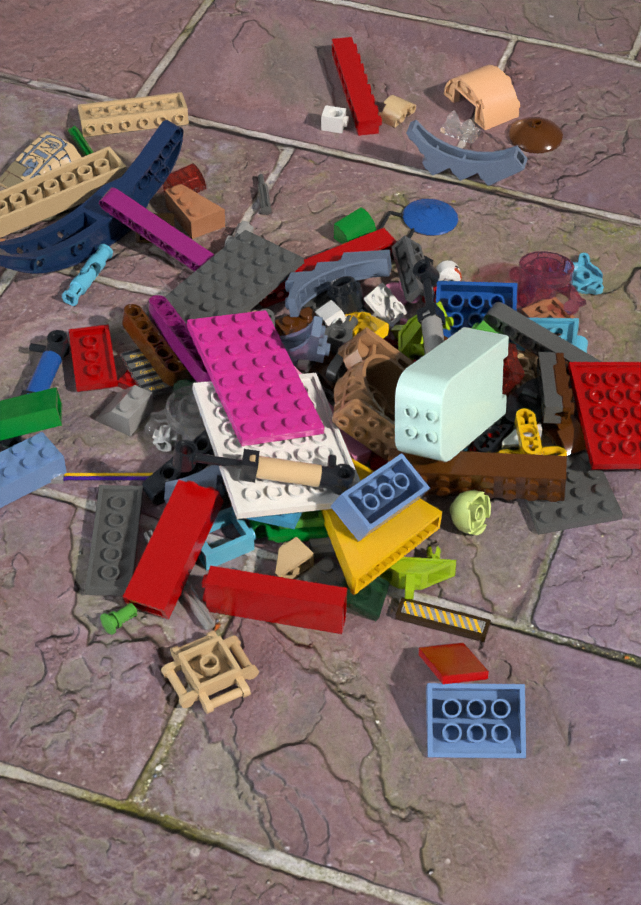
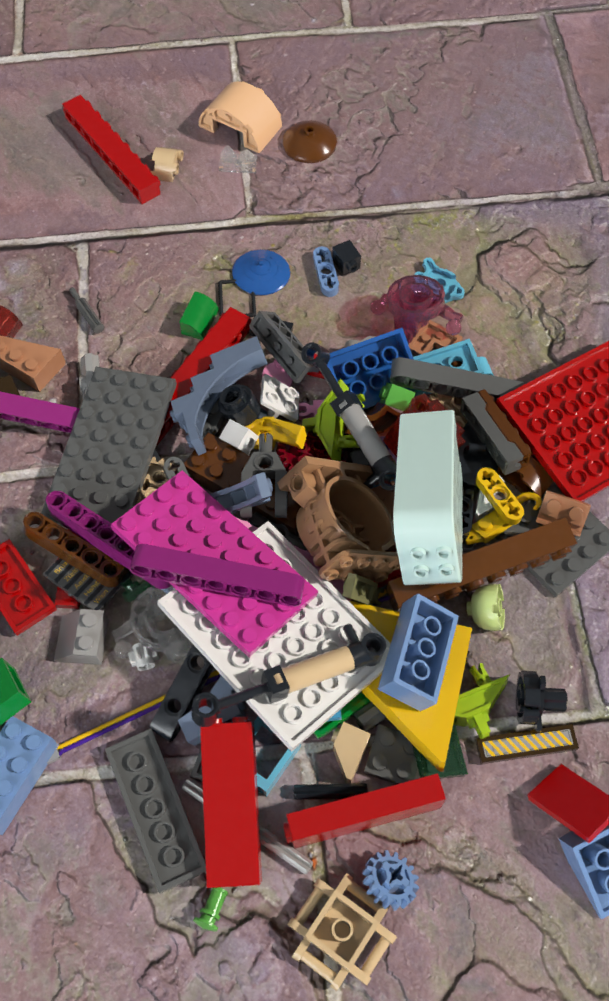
camera: 25 degrees left, 15 degrees up
white brick [321,105,349,133] -> none
sand blue arch [406,120,528,186] -> none
white head [436,260,462,281] -> none
none -> magenta beam [130,544,305,607]
none -> medium blue beam [313,246,339,297]
none -> black brick [332,240,361,276]
none -> olive plate [342,573,384,606]
none -> medium blue gear [362,850,419,911]
none -> black piece [516,670,568,732]
none -> nougat plate [536,490,591,537]

